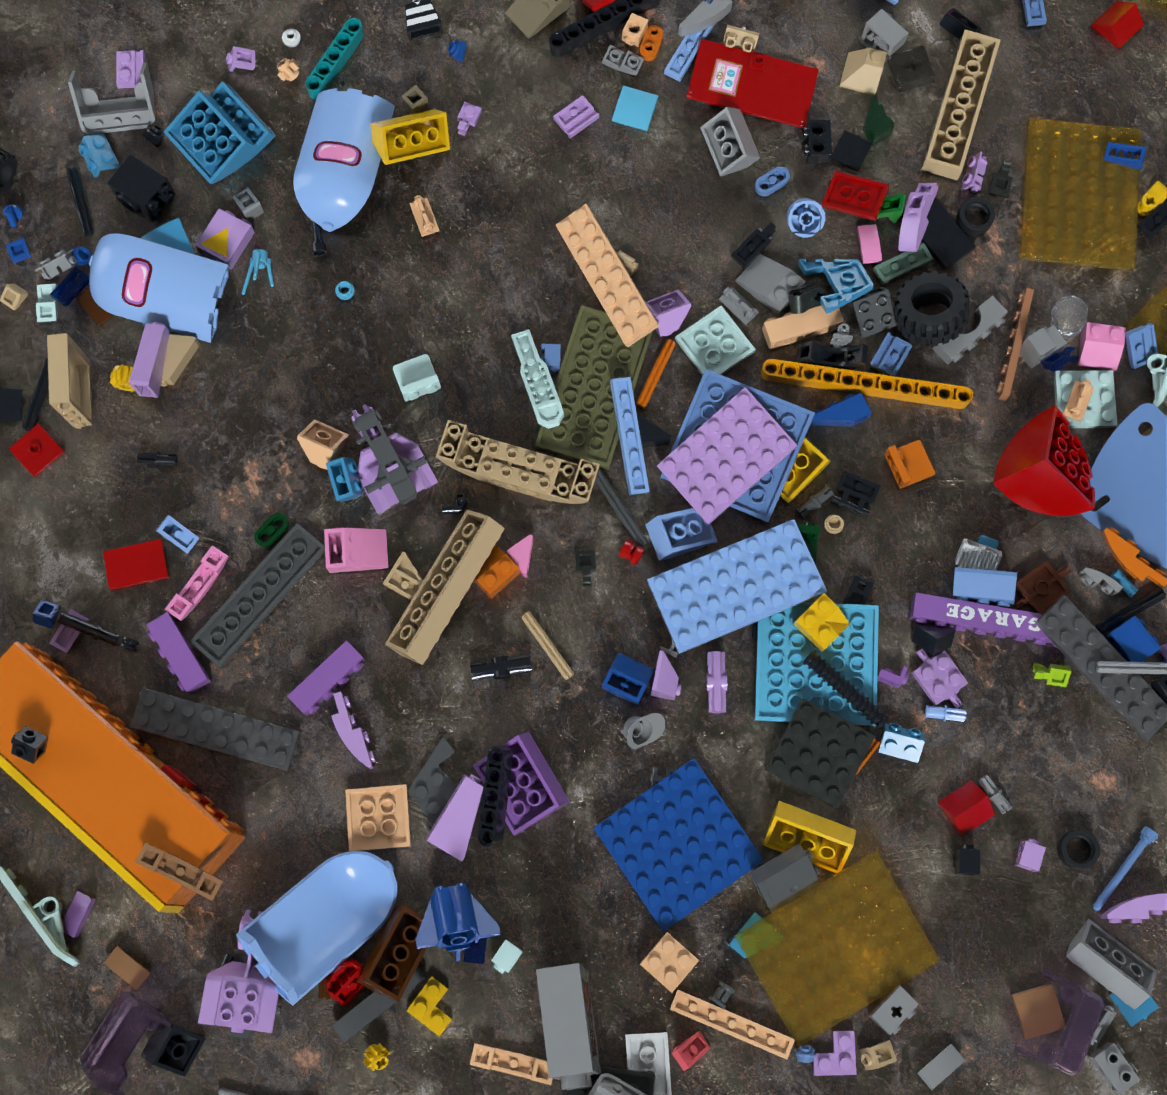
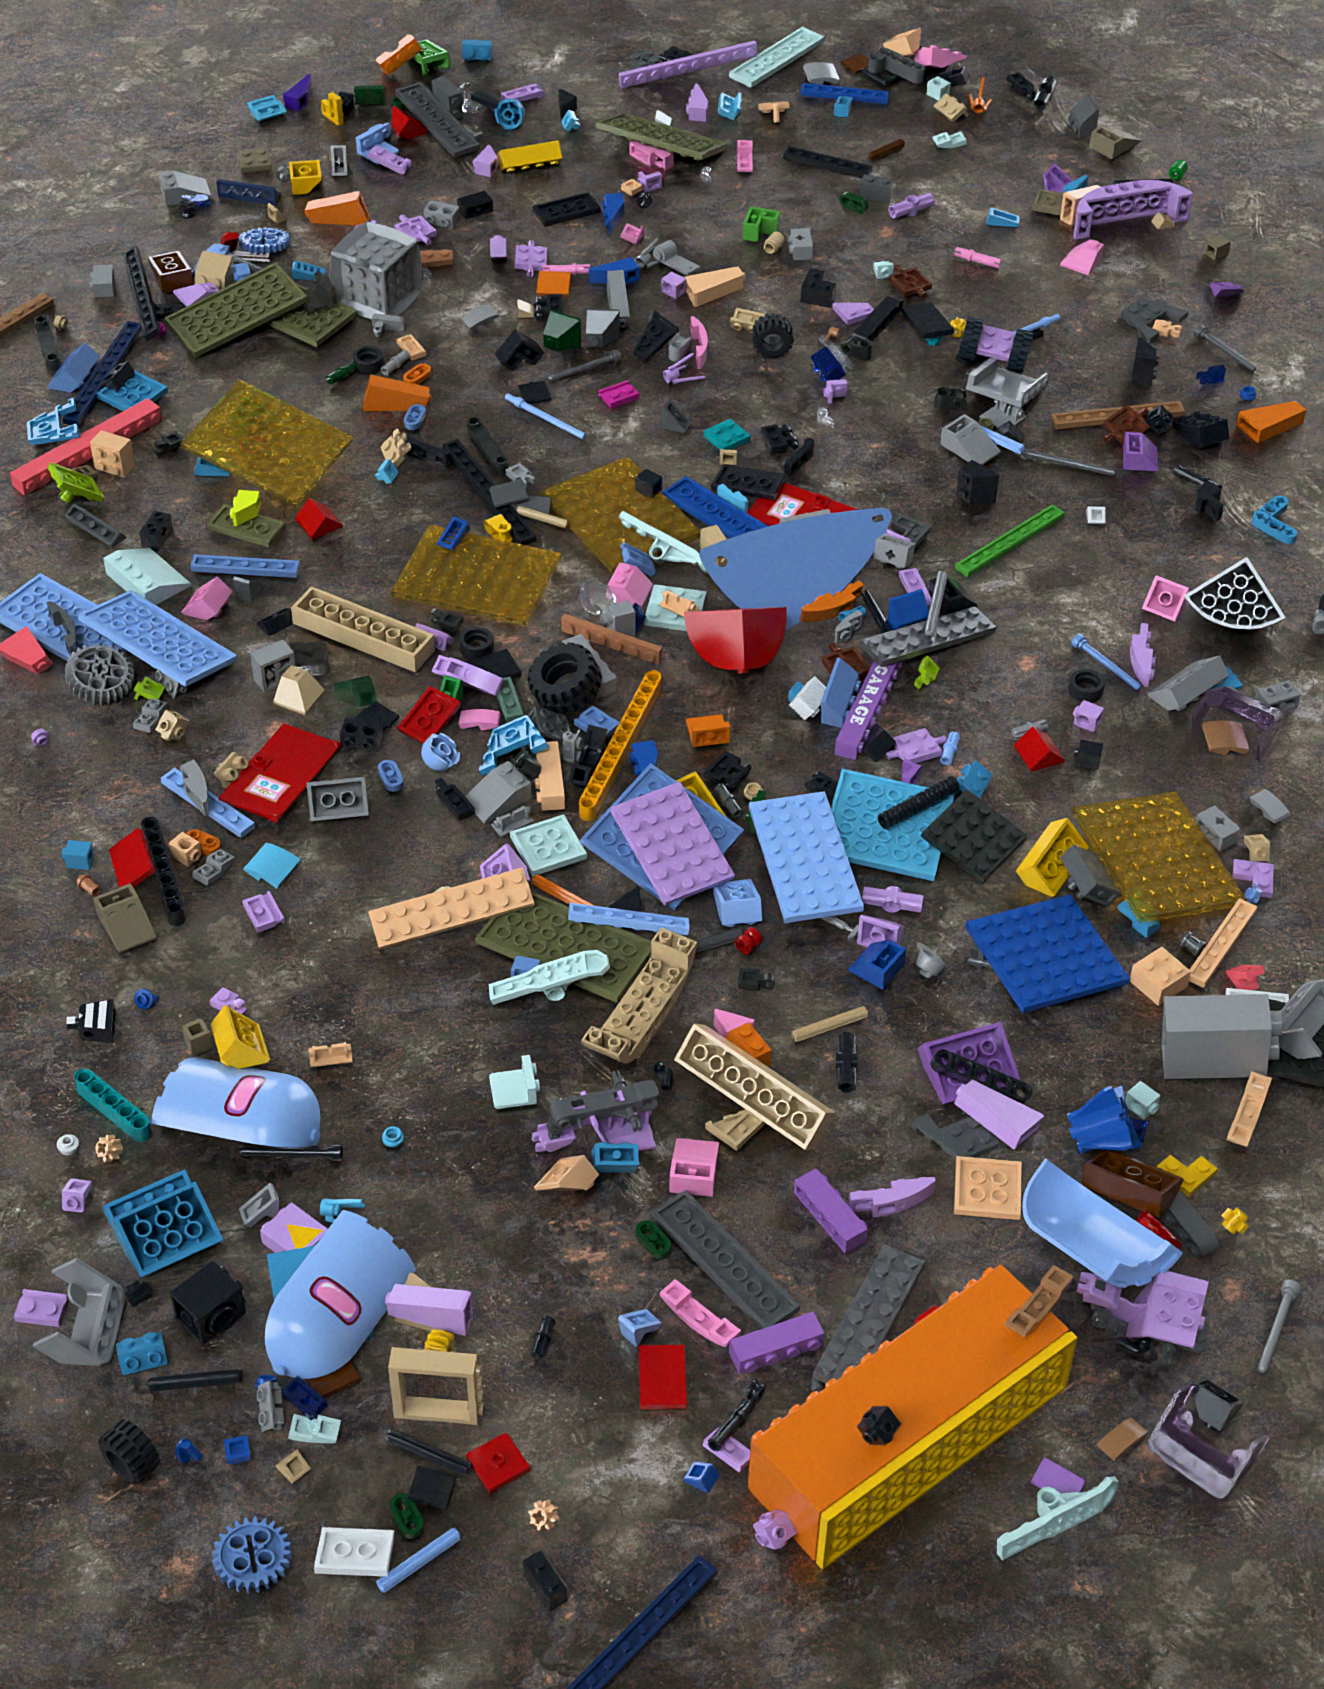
camera: 80 degrees left, 30 degrees down
yellow slope [793,593,850,652] -> none

